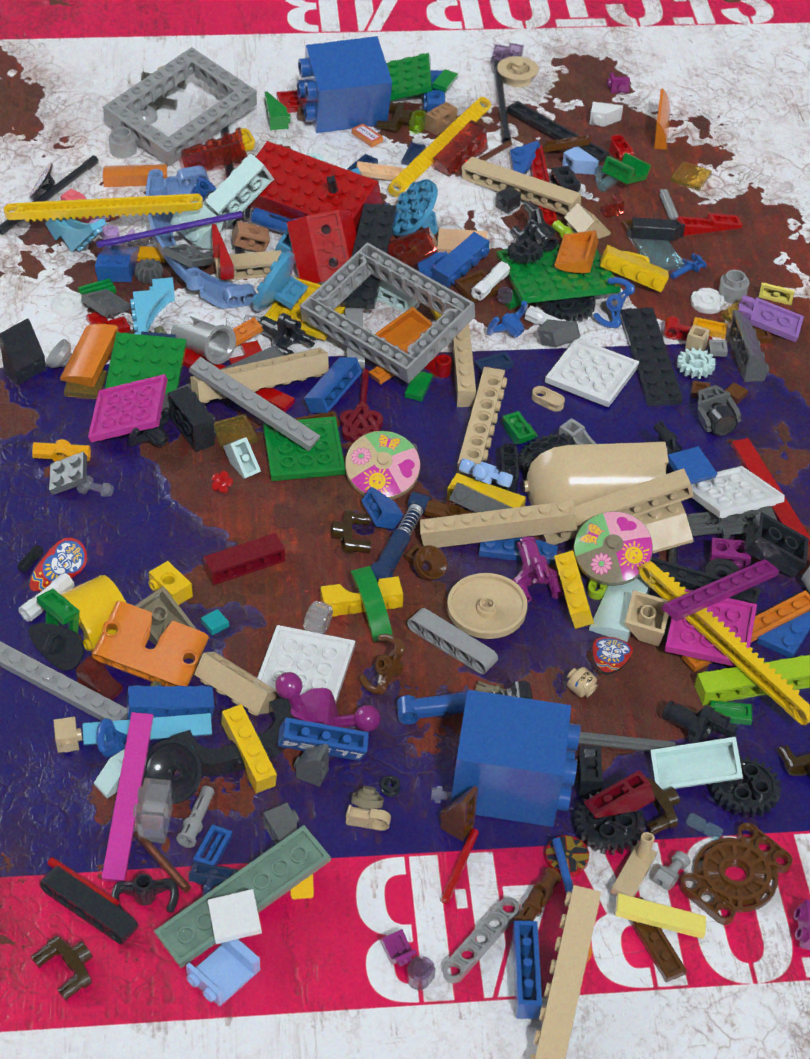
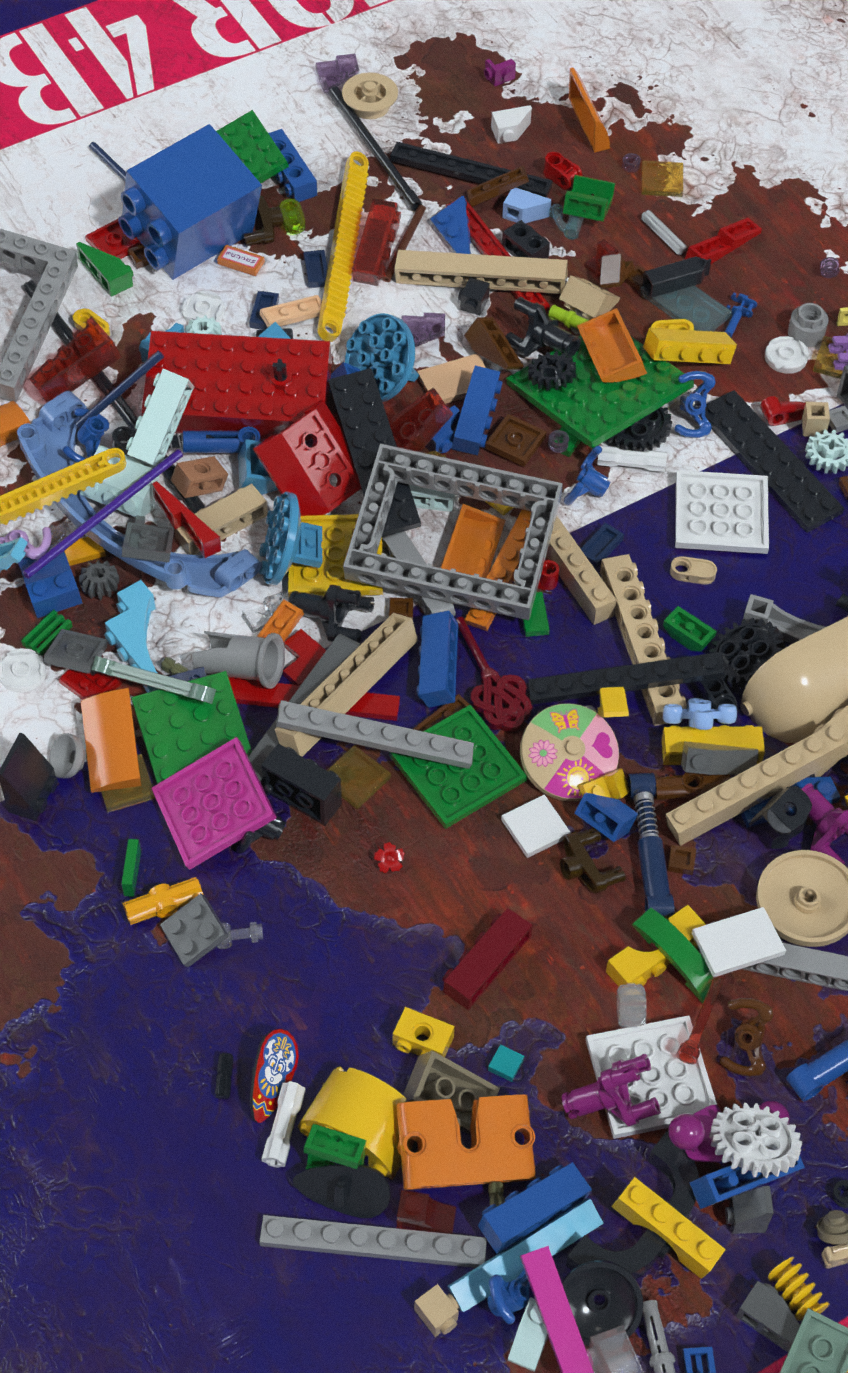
camera: 25 degrees left, 10 degrees up
tan brick [194,652,277,716] -> none
light aqua slope [223,437,261,479] -> none
reddish brown piece [413,545,448,580] -> none
medium nougat brick [425,102,457,135] -> none
green tile [432,69,458,92] -> none
white axle [471,261,510,301] -> none
dark grey slope [537,319,581,346] -> none
light orange tile [692,317,728,339] -> none
none -> dark blue piece [75,350,164,429]
none -> sand green piece [91,656,216,704]
none -> green tile [122,839,141,897]
none -> reddish brown tile [389,597,413,620]
none -> clear purple slope [401,312,445,347]
none -> reddish brown slope [464,317,524,370]
none -> white tile [501,794,571,858]
none -> black plate [529,652,725,705]
none -> magenta wheel [562,1054,661,1127]
none -> yellow slope [578,768,630,799]
none -> yellow slope [598,687,629,717]
none -> slope [600,254,635,288]
none -> bush [622,153,641,173]
none -> clear red piece [676,973,727,1064]
none -> white tile [691,907,786,978]
none -> white gear [709,1103,802,1178]
none -> black piece [748,786,812,849]
none -> yellow piece [768,1256,829,1321]
none -> clear purple bush [820,257,840,278]

